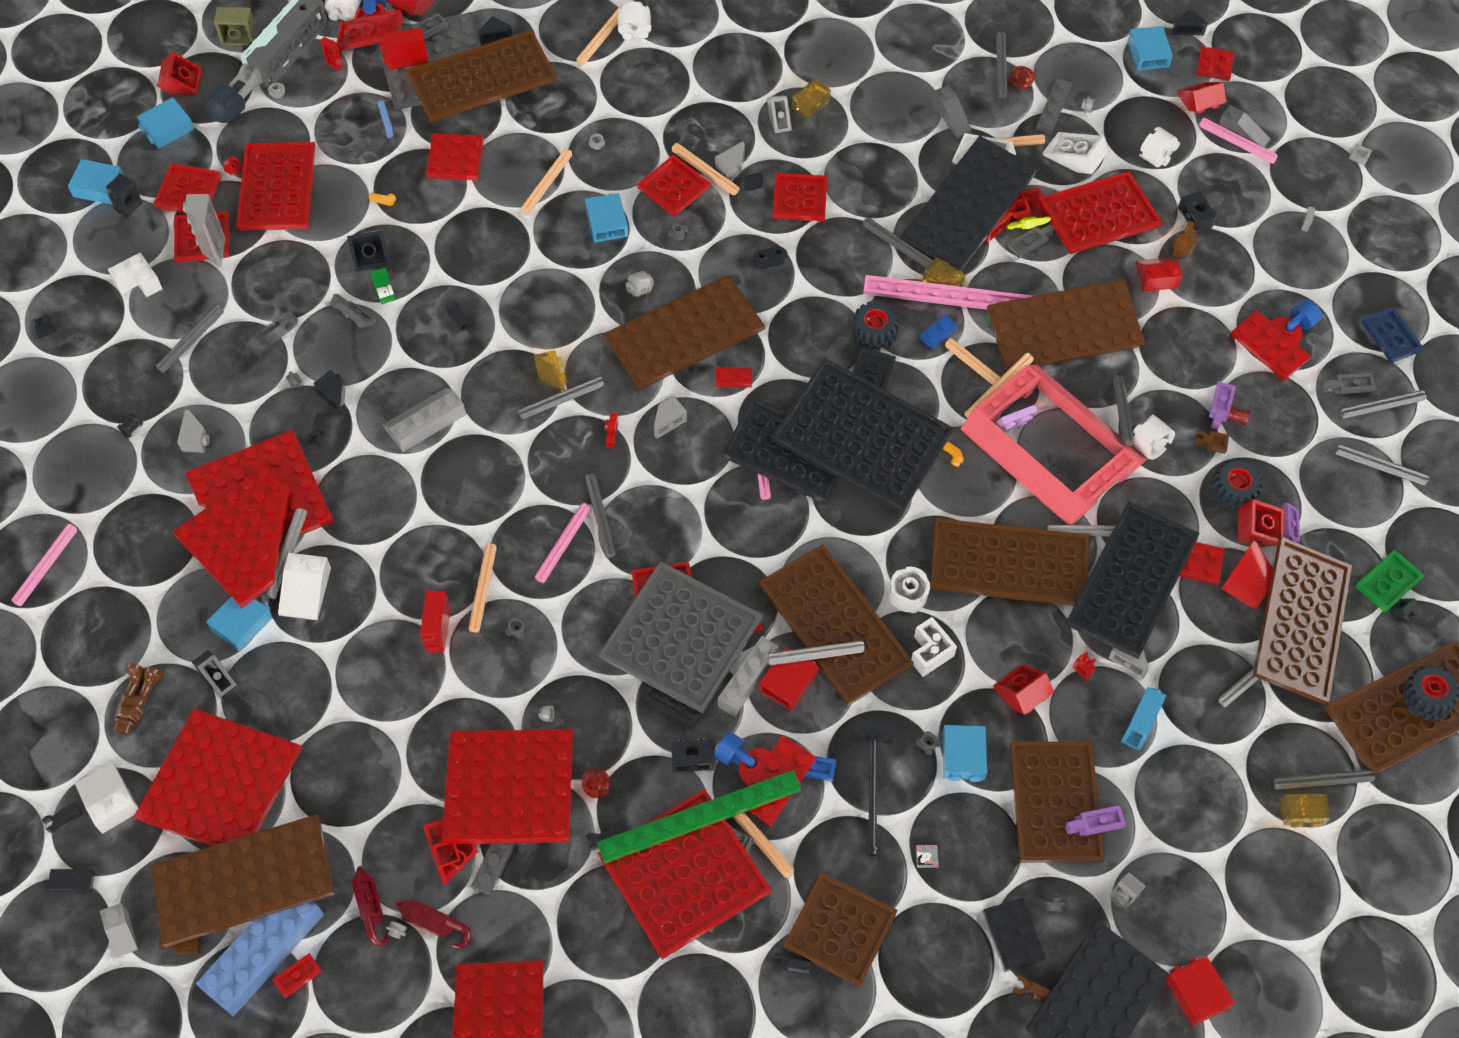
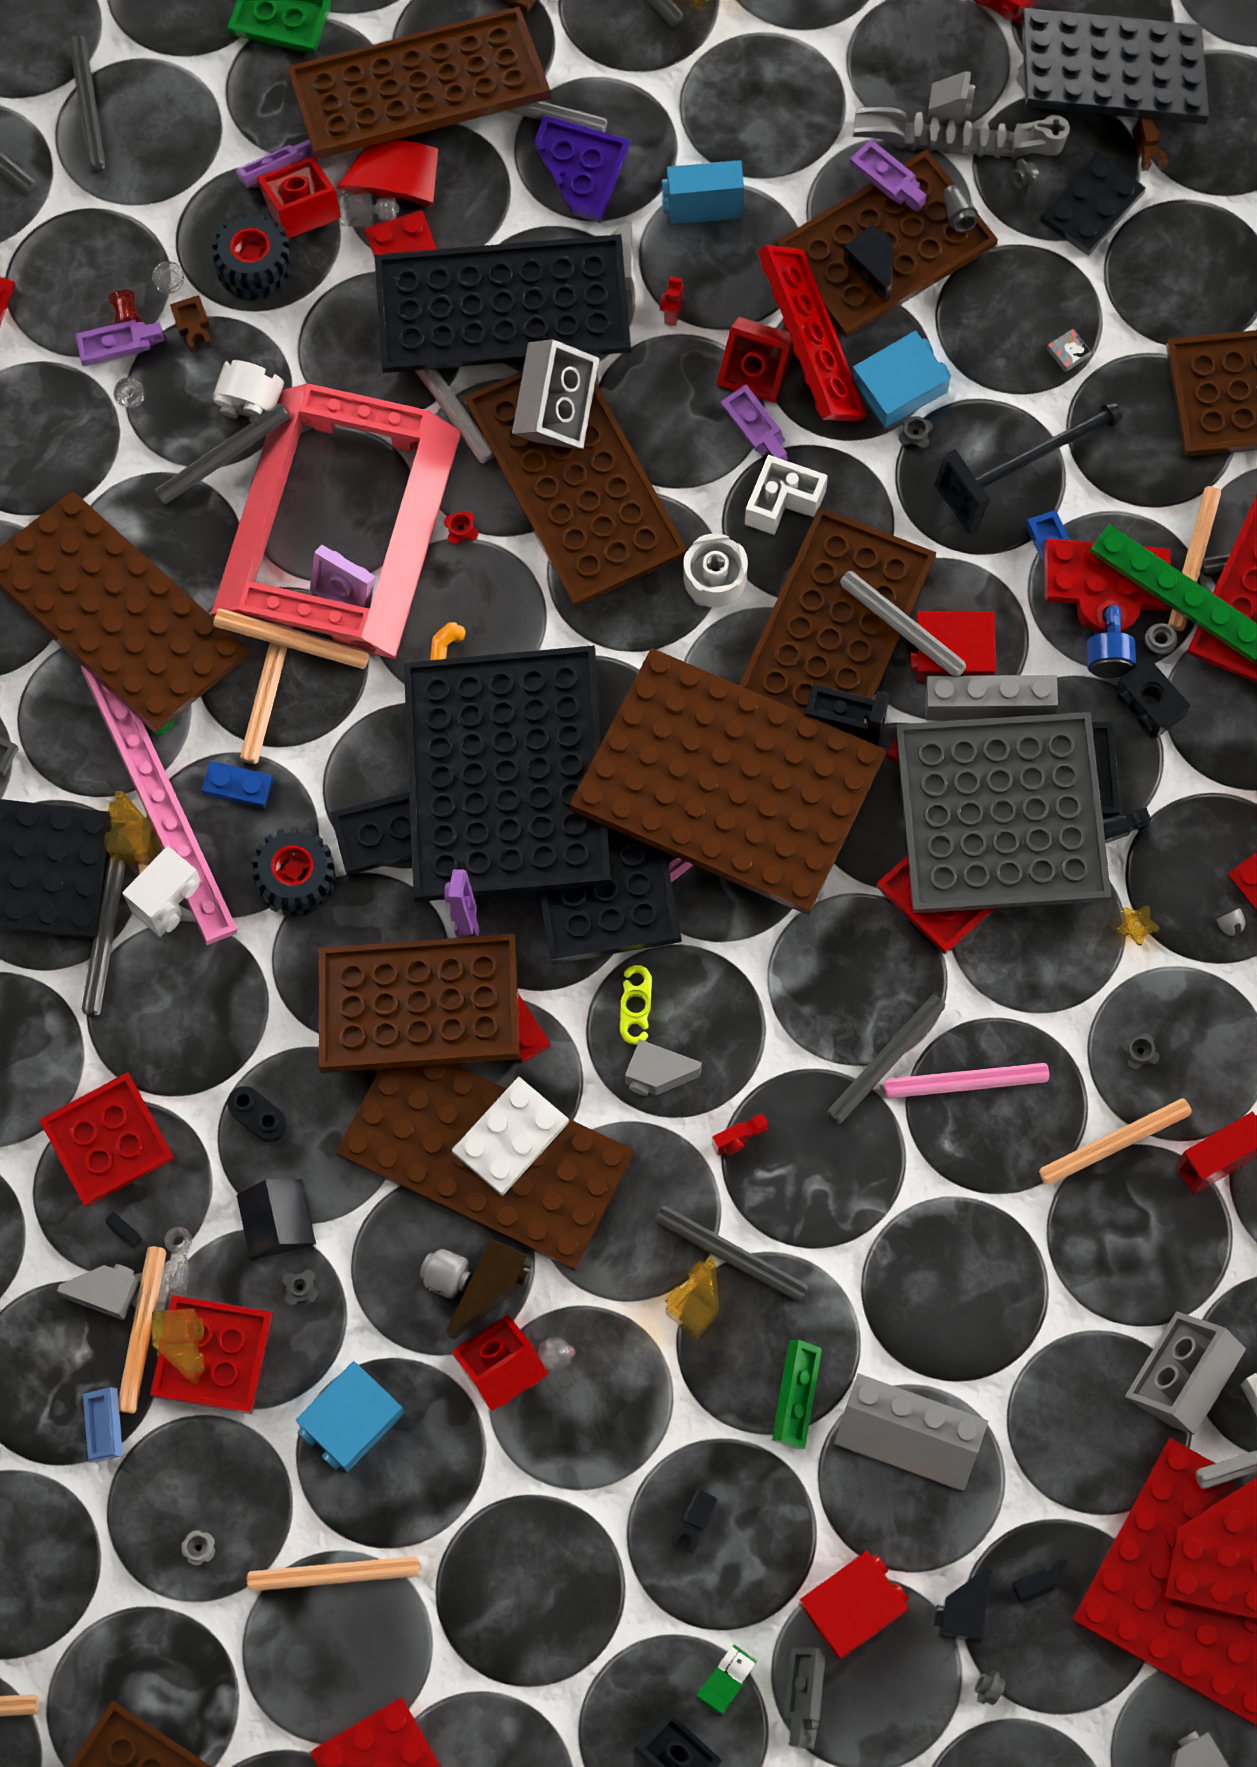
camera: 120 degrees left, 10 degrees up
none -> medium blue tile [83,1387,123,1463]
none -> clear plate [113,377,145,408]
none -> white brick [122,846,201,937]
none -> clear tile [152,261,184,294]
none -> clear yellow slope [152,1309,204,1384]
none -> clear plate [164,1227,192,1294]
none -> black slope [236,1179,317,1260]
none -> reddish brown plate [319,933,520,1073]
none -> clear plate [339,193,399,226]
none -> red plate [444,512,478,545]
none -> medium lavender hinge [444,869,480,938]
none -> dark brown slope [447,1239,532,1339]
none -> red slope [451,1315,549,1412]
none -> white plate [452,1077,569,1196]
none -> light grey slope [512,339,599,449]
none -> dark purple plate [534,115,631,223]
none -> clear plate [539,1336,576,1371]
none -> reddish brown plate [569,647,887,916]
none -> neon yellow piece [619,965,652,1045]
none -> medium lavender hinge [720,384,788,461]
none -> red plate [758,245,868,422]
none -> green plate [772,1340,822,1449]
none -> red brick [798,1551,909,1661]
none -> black bracket [804,684,890,746]
none -> black slope [843,224,893,302]
none -> light grey piece [853,107,1070,160]
none -> dark grey cone [943,185,978,232]
none -> black bar [1103,808,1151,844]
none -> clear yellow plate [1117,905,1159,946]
none -> light grey slope [1125,1311,1246,1435]
none -> light grey plate [1145,623,1177,655]

